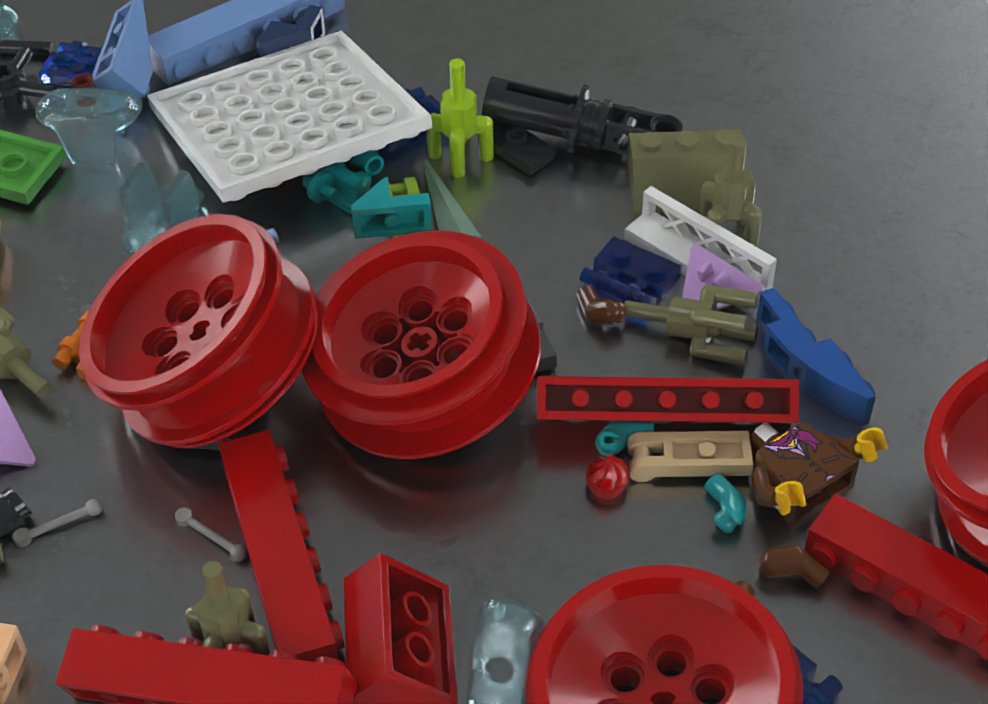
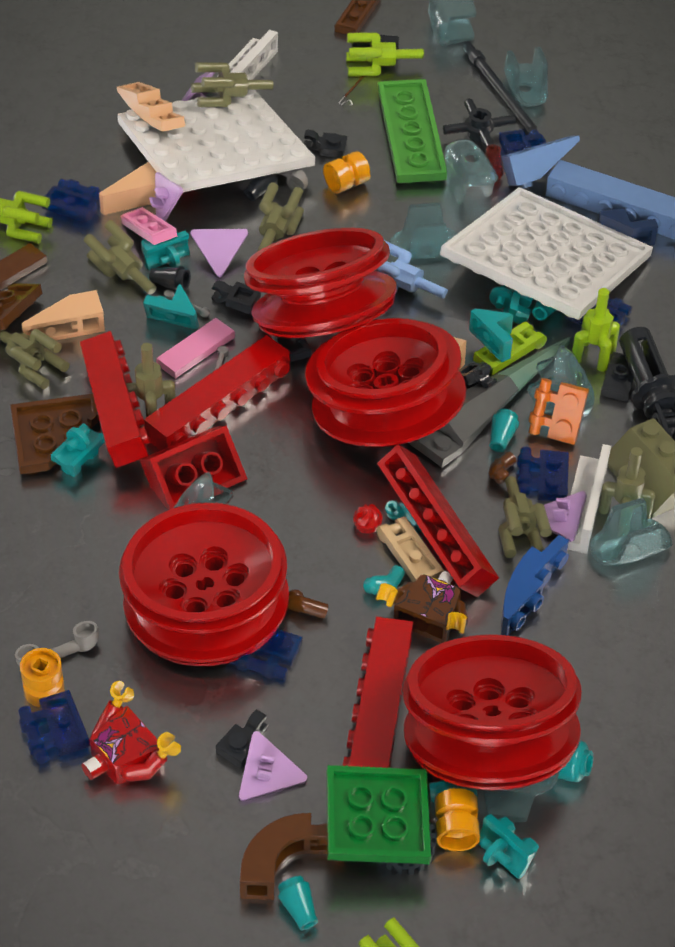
camera: 60 degrees right, 0 degrees up
reddish brown arm [758,545,830,588] -> none
none -> teal slope [143,284,199,329]
none -> bright pink tile [156,318,235,379]
none -> black plate [211,280,261,314]
none -> teal cone [489,409,519,452]
none -> clear light blue piece [527,345,595,417]
none -> orange plate [528,378,589,445]
none -> clear light blue piece [590,498,673,566]

